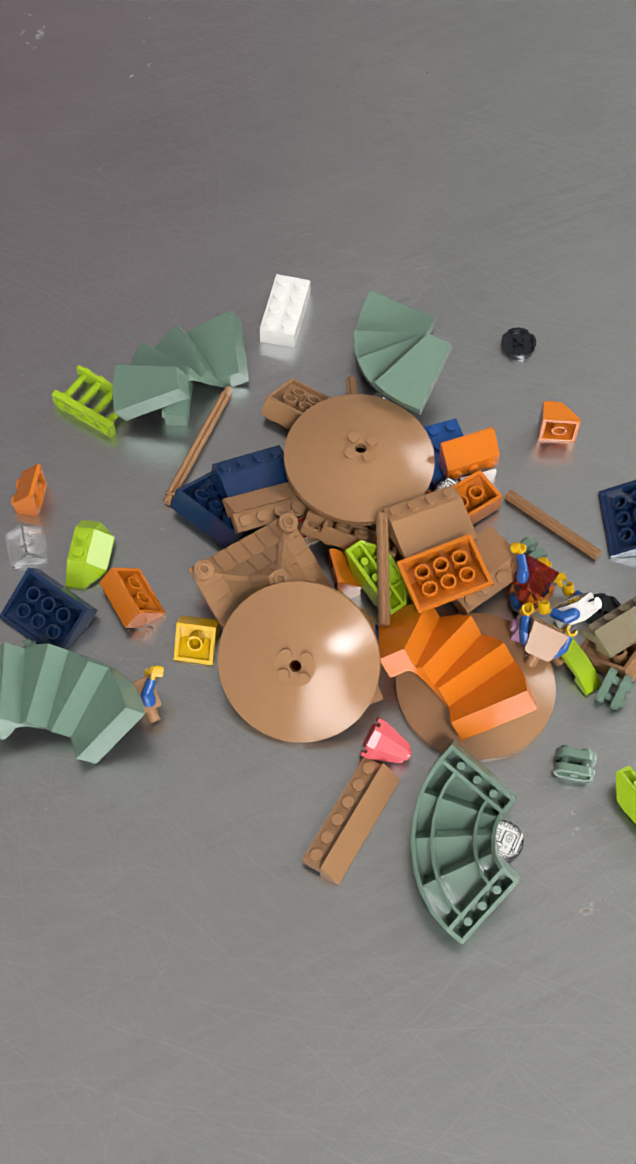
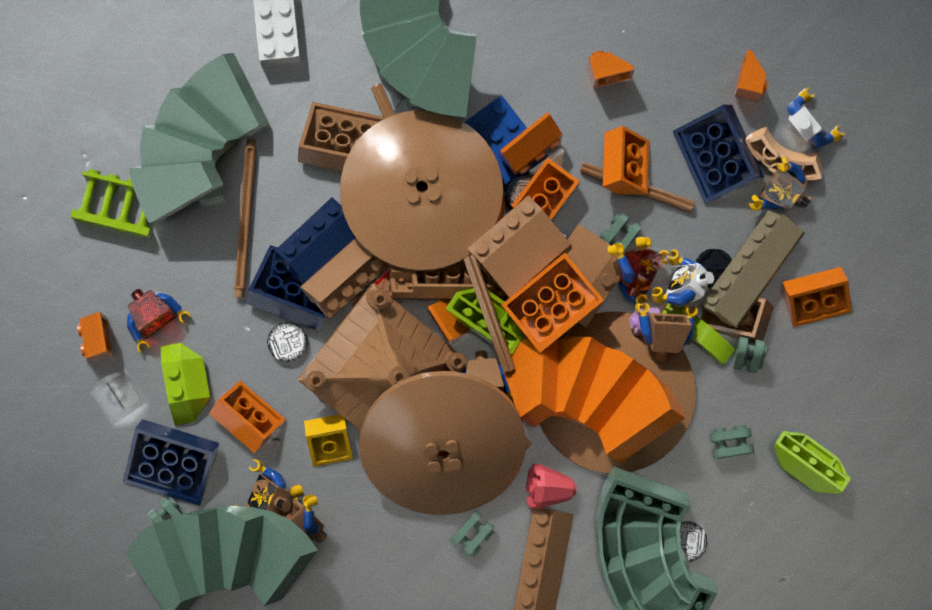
camera: 15 degrees left, 20 degrees up
none -> clear red torso [127,289,191,353]
none -> torso [233,459,291,516]
none -> tile [267,322,308,363]
none -> sand green brick [449,511,495,557]
none -> orange slope [603,126,649,195]

